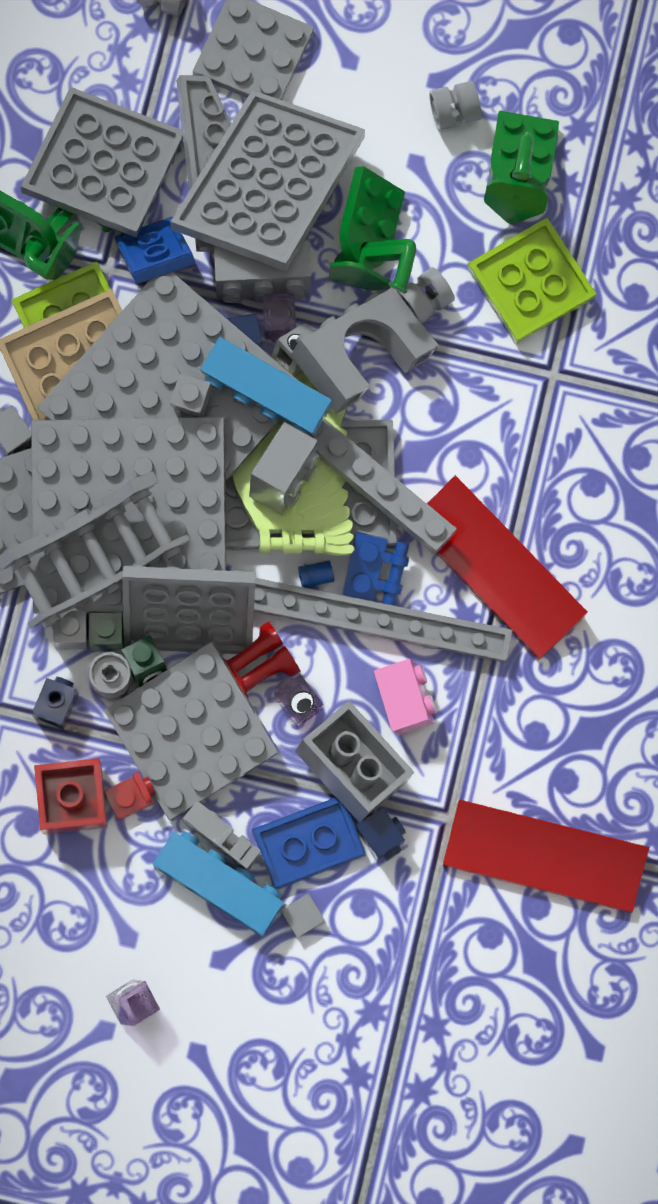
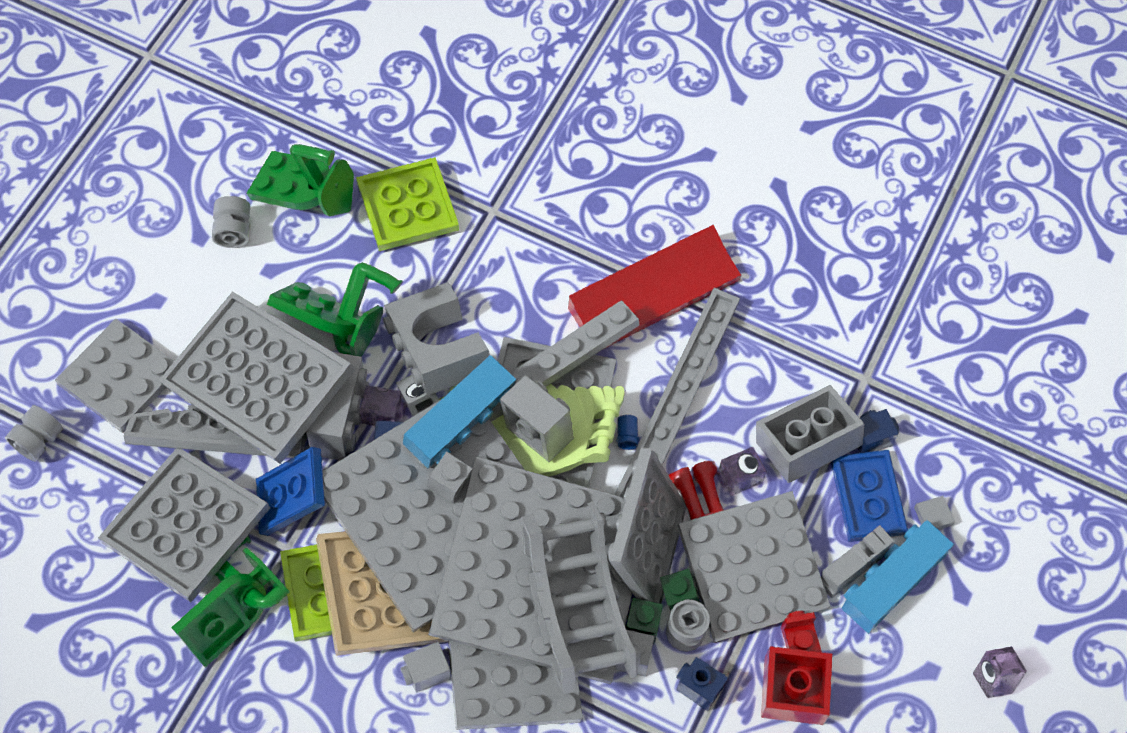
camera: 75 degrees left, 15 degrees down
blue plate [342,531,410,606] -> none
bright pink brick [374,658,437,736] -> none
light grey wheel [397,267,455,323] -> none
red arch [442,799,650,913] -> none

